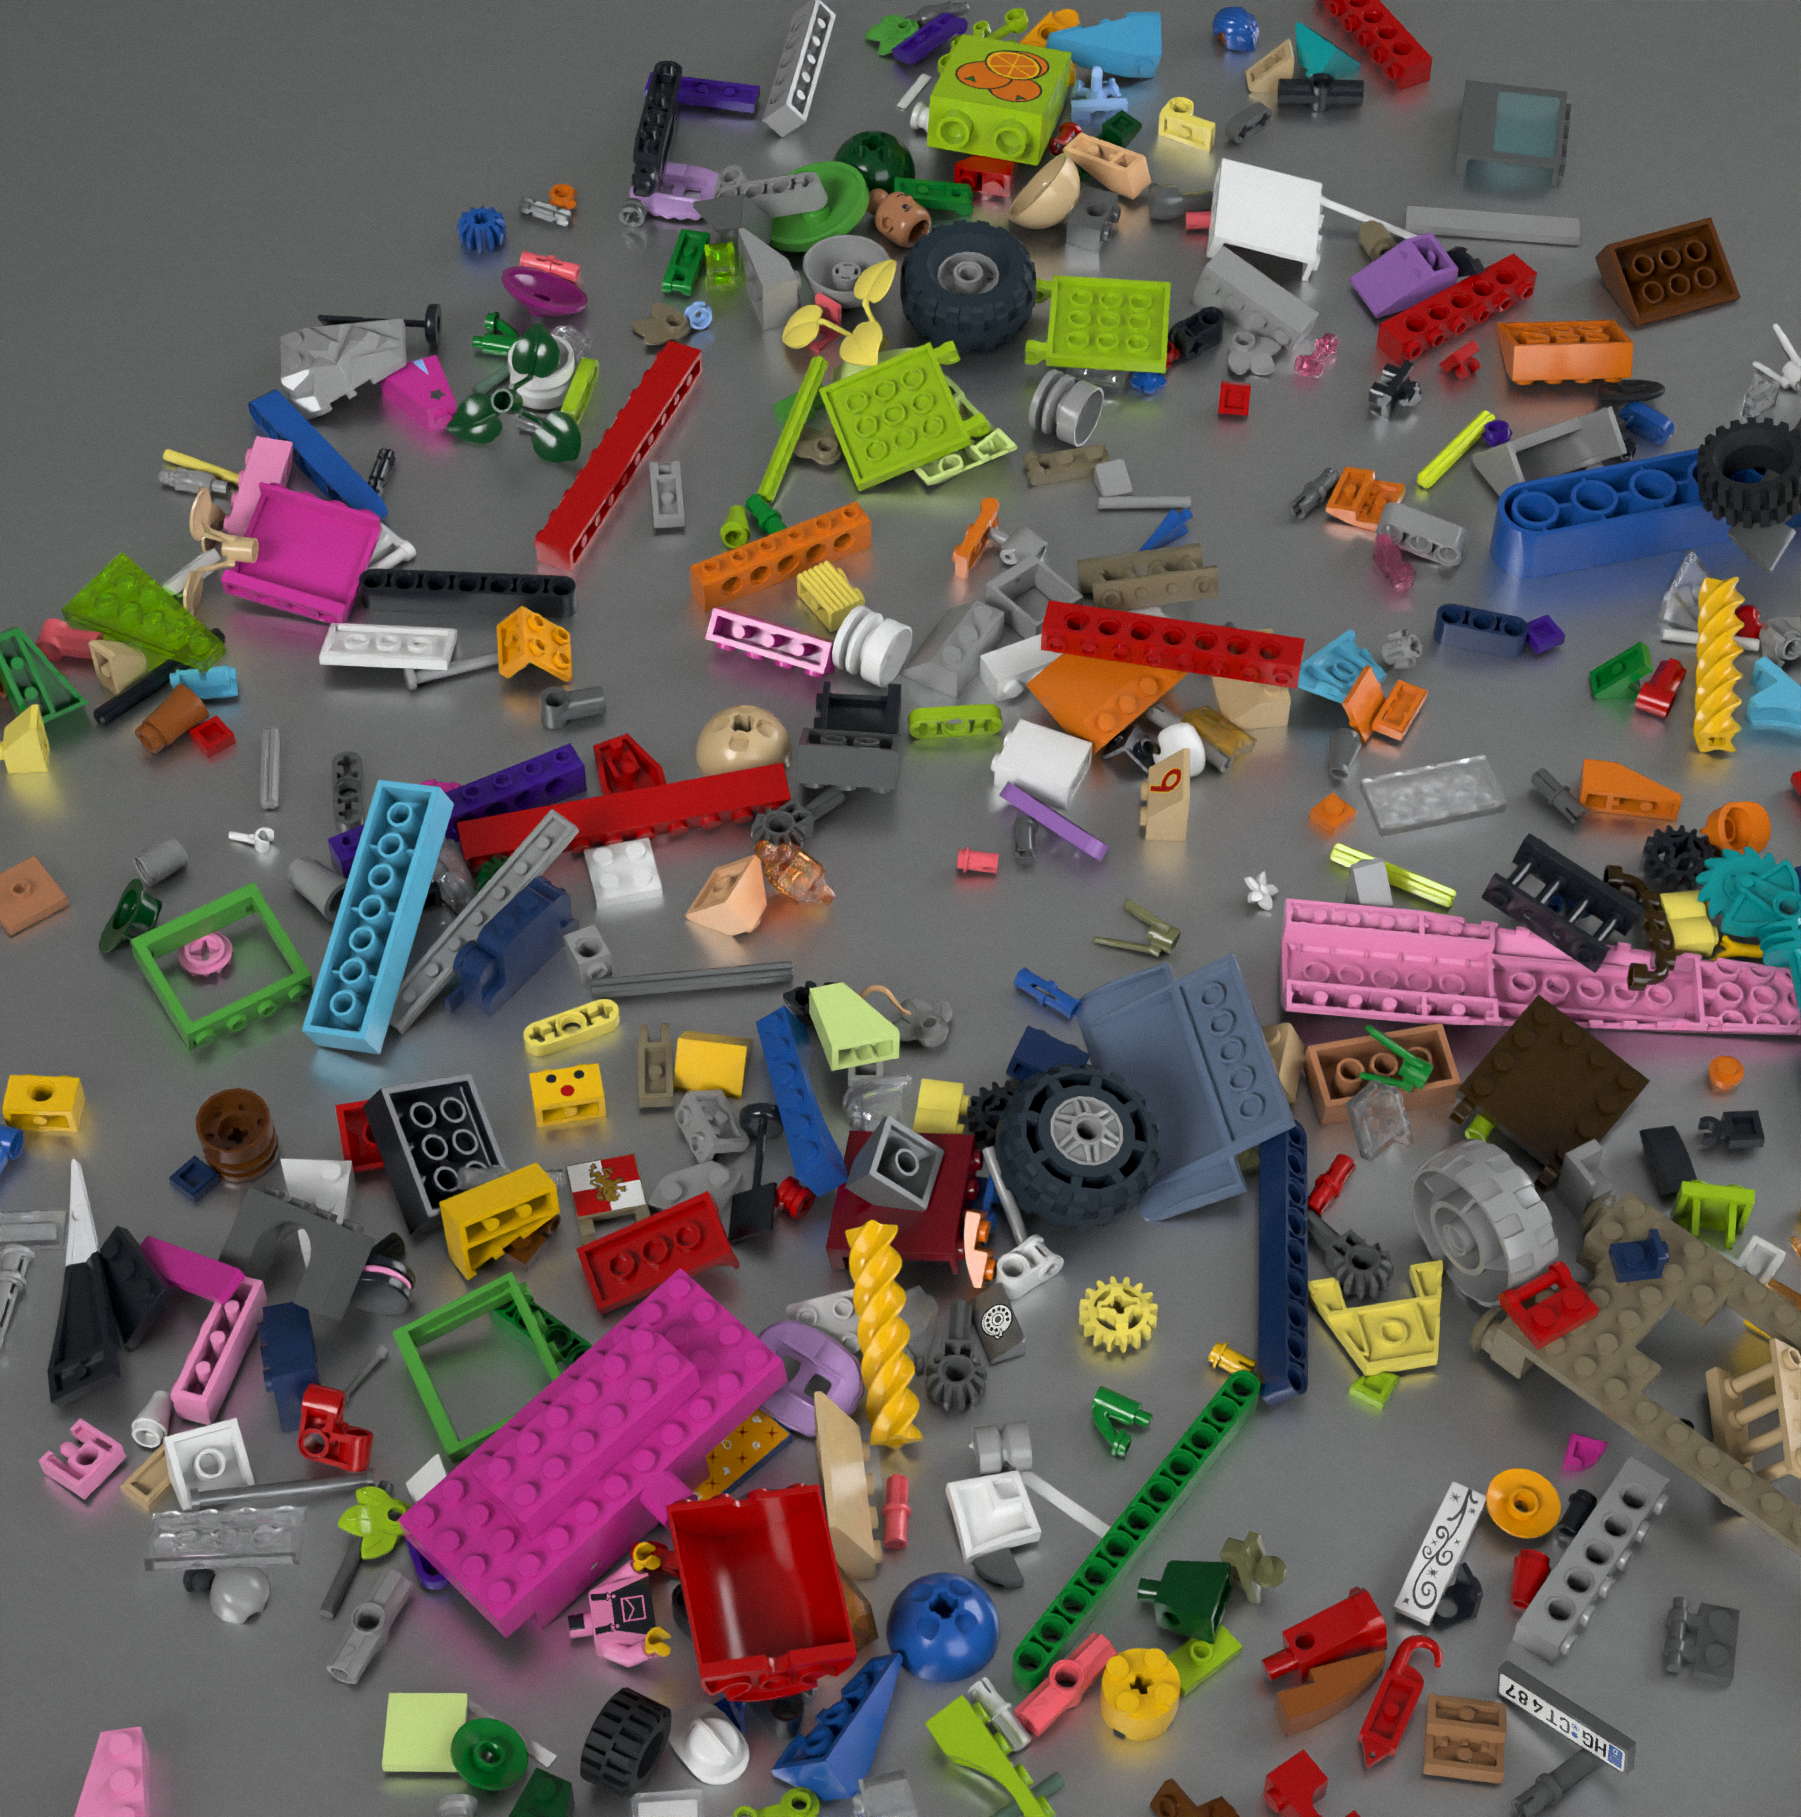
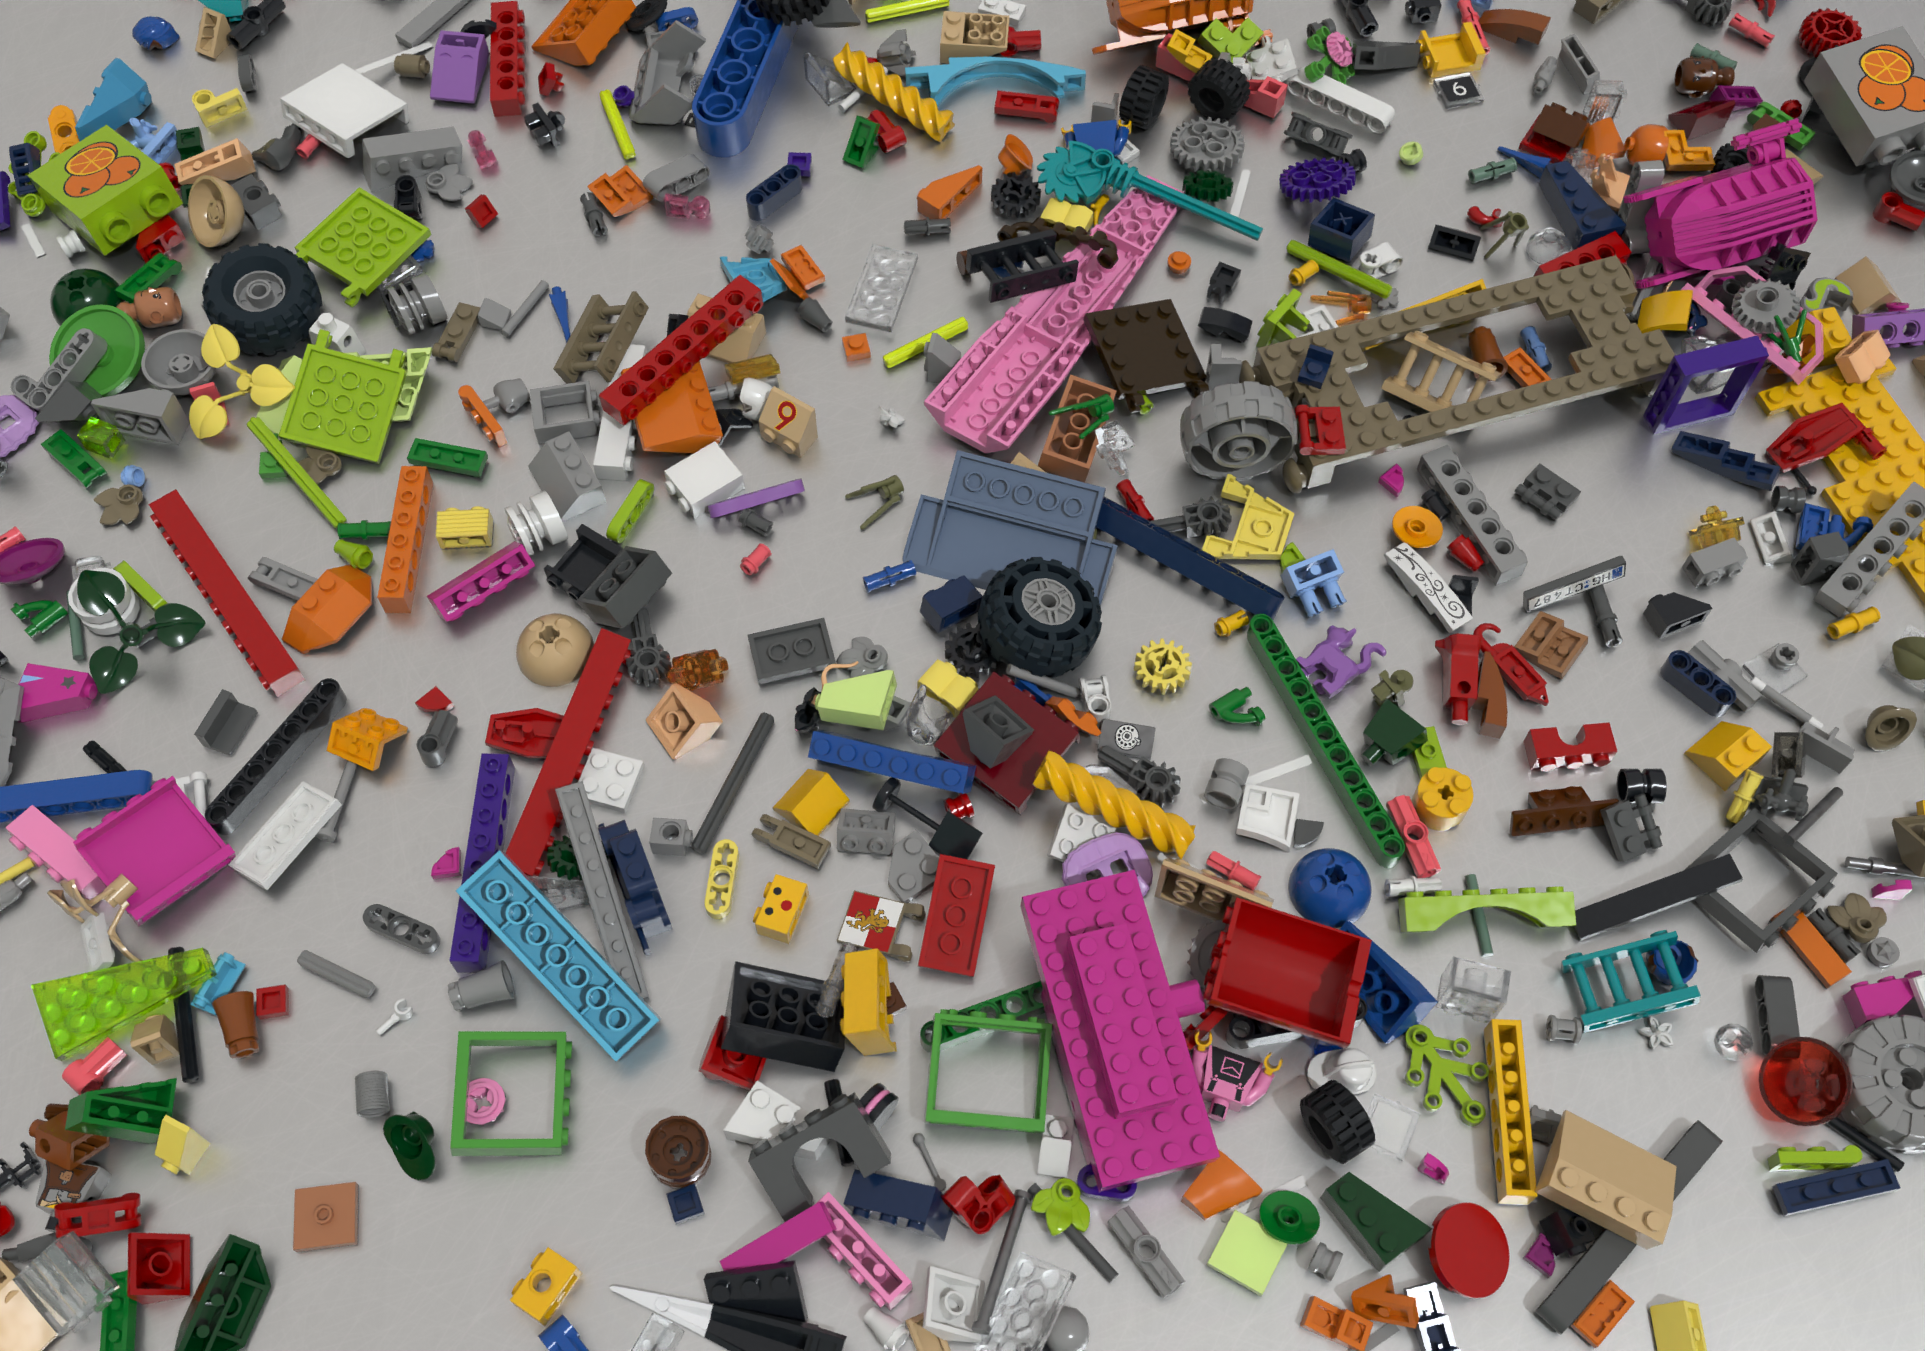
camera: 60 degrees left, 10 degrees up
none -> dark blue slope [9,143,40,197]
none -> dark grey panel [194,689,258,756]
none -> orange wedge [282,565,372,654]
none -> white torso [309,313,366,355]
none -> green plate [407,438,488,477]
none -> red tile [415,686,454,712]
none -> dark grey plate [747,618,836,684]
none -> orange slope [1181,1150,1263,1221]
none -> light blue brick [1280,549,1347,618]
none -> medium lavender animal [1296,625,1387,699]

